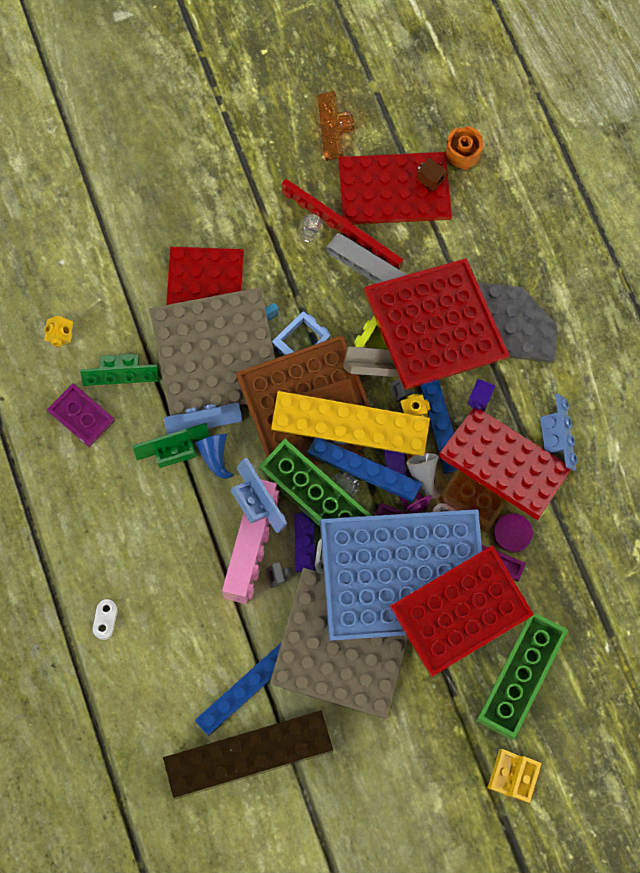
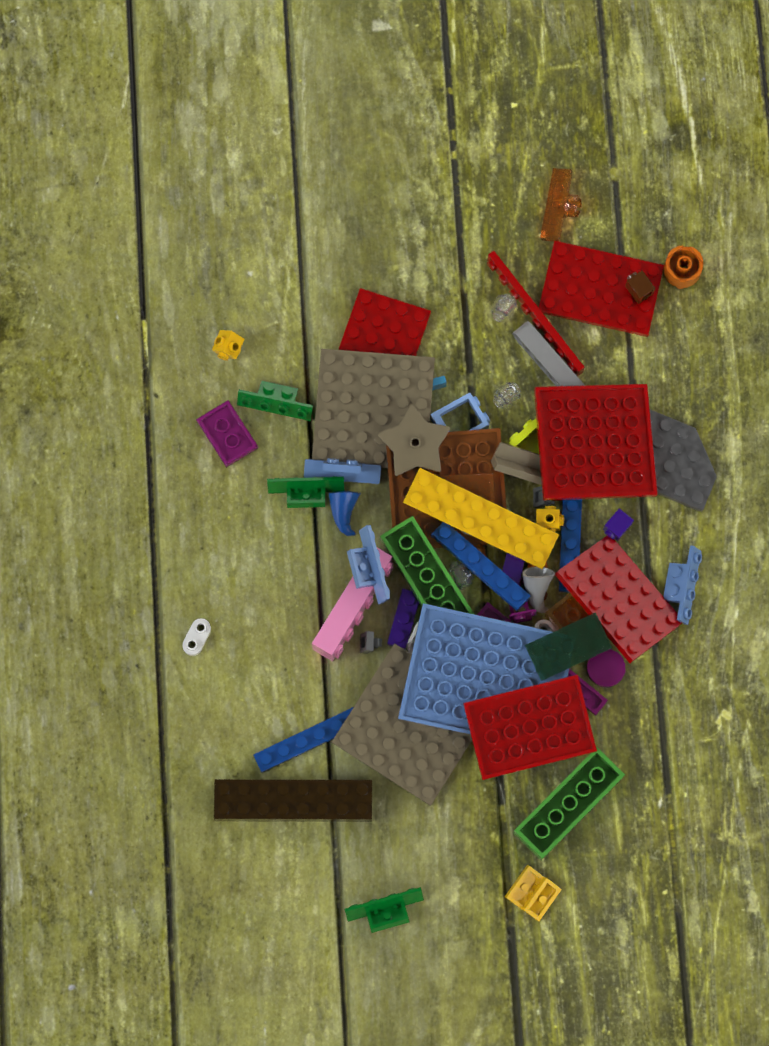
camera: 20 degrees right, 5 degrees up
none -> green bracket [344,887,424,933]
none -> dark tan plate [378,405,450,476]
none -> clear head [493,381,521,410]
none -> clear green plate [524,612,612,681]

